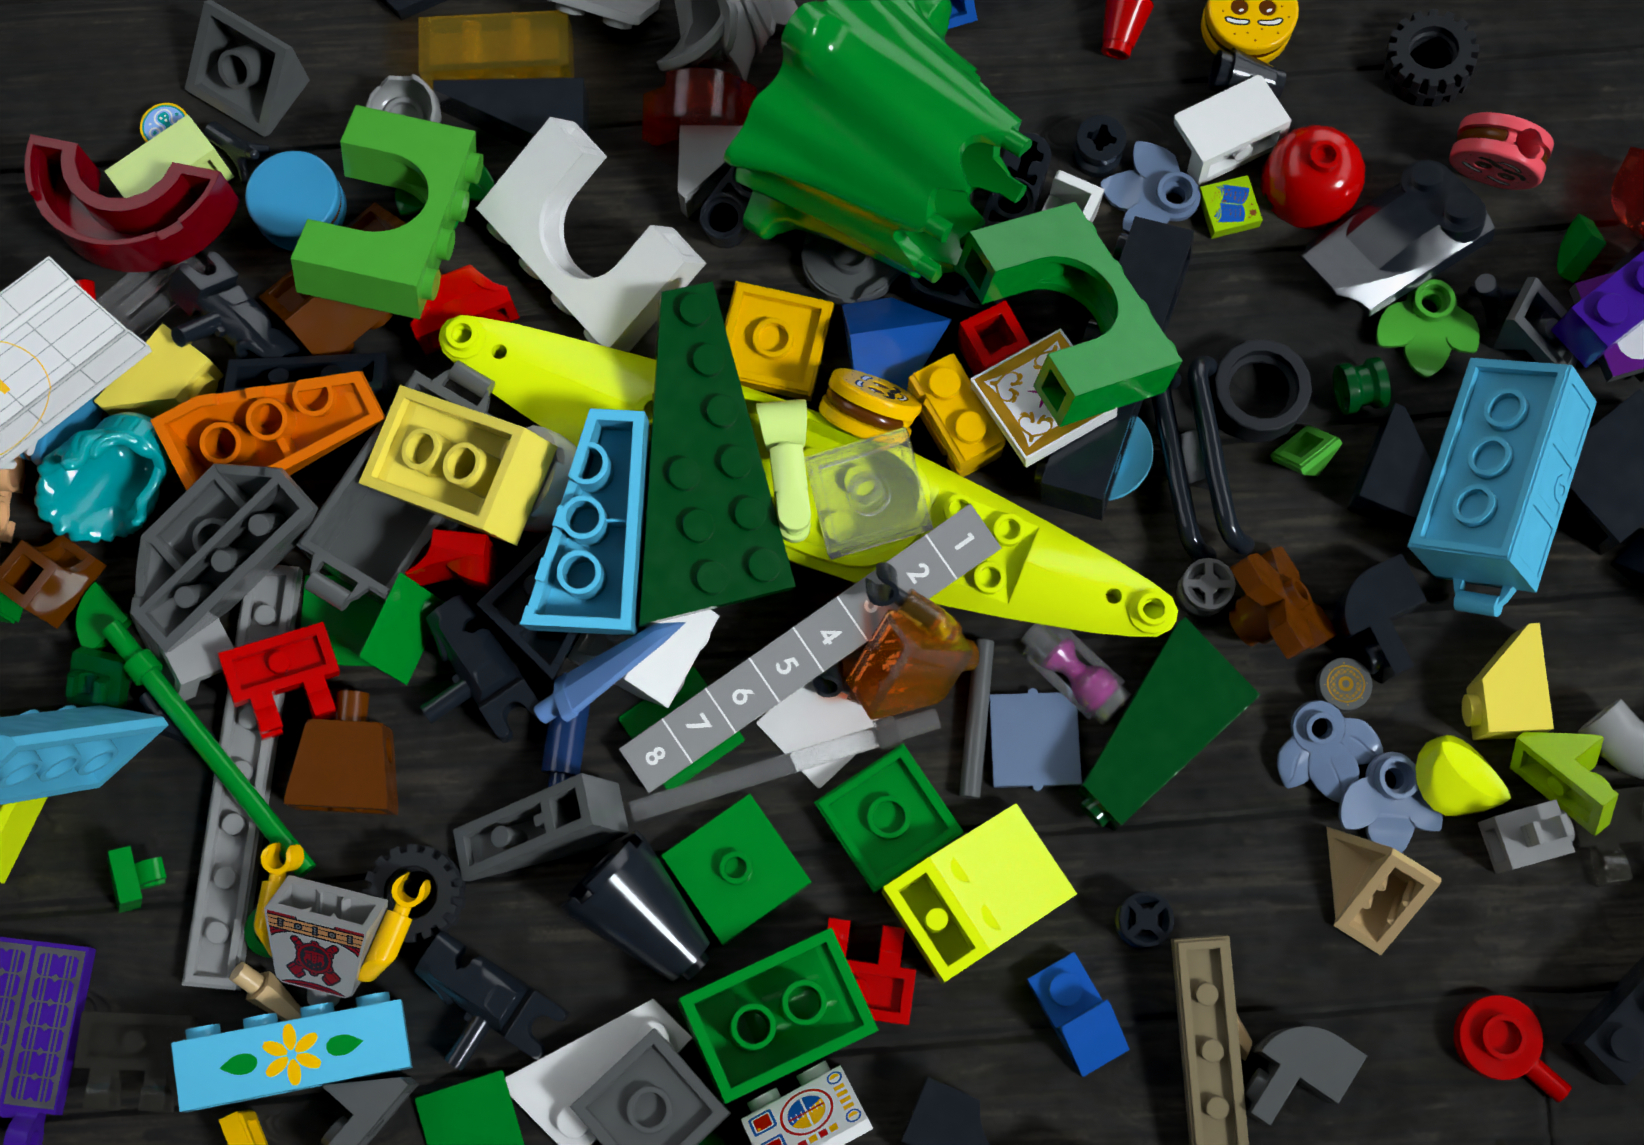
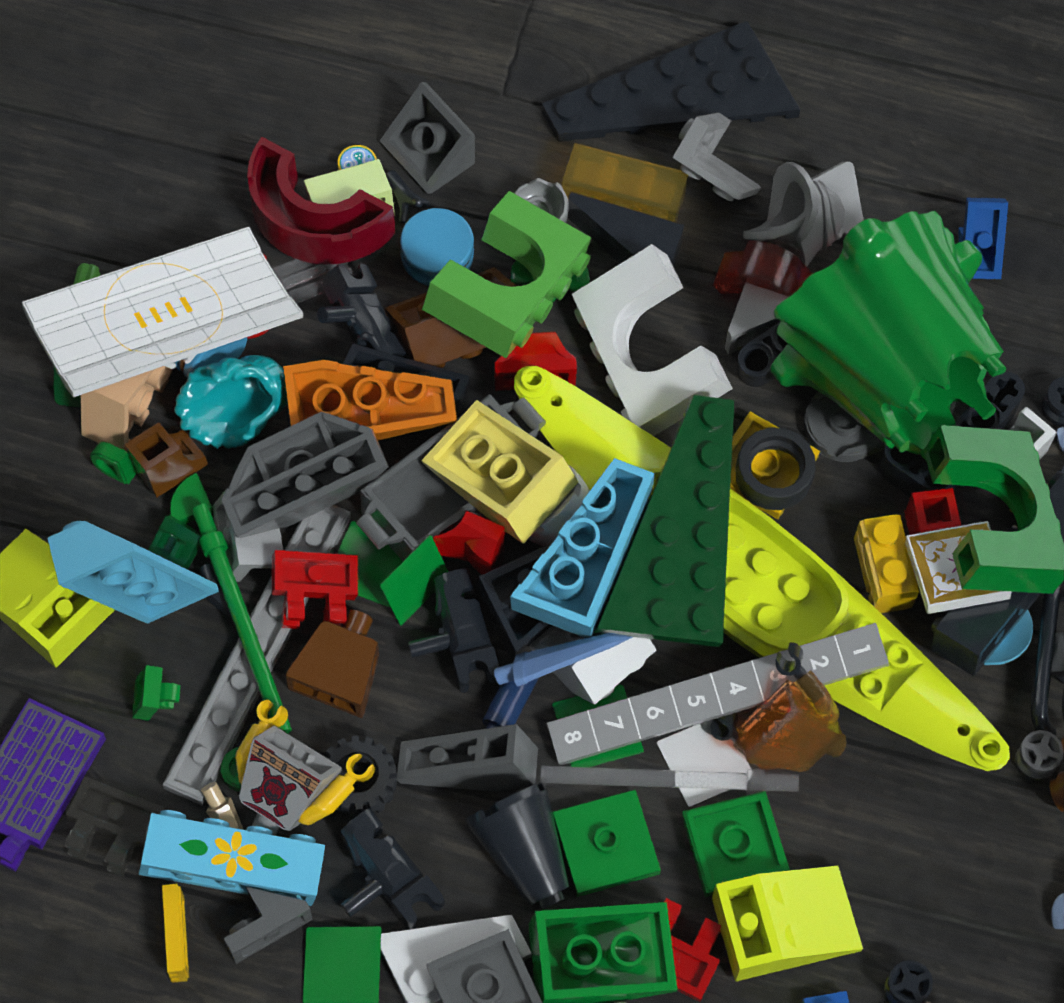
camera: 15 degrees right, 10 degrees down
light yellow slope [94,323,224,418] -> none
yellowish green piece [755,399,811,543] -> none
clear plate [804,427,934,559] -> none
yellow head [819,368,922,447] -> none
blue slope [842,297,952,391] -> none
dark grey bar [959,639,995,799] -> none
sand blue piece [989,688,1082,792] -> none
clear piece [1021,623,1132,725] -> none
dark green slope [1077,617,1261,831] -> none
none -> black tyre [736,427,816,510]

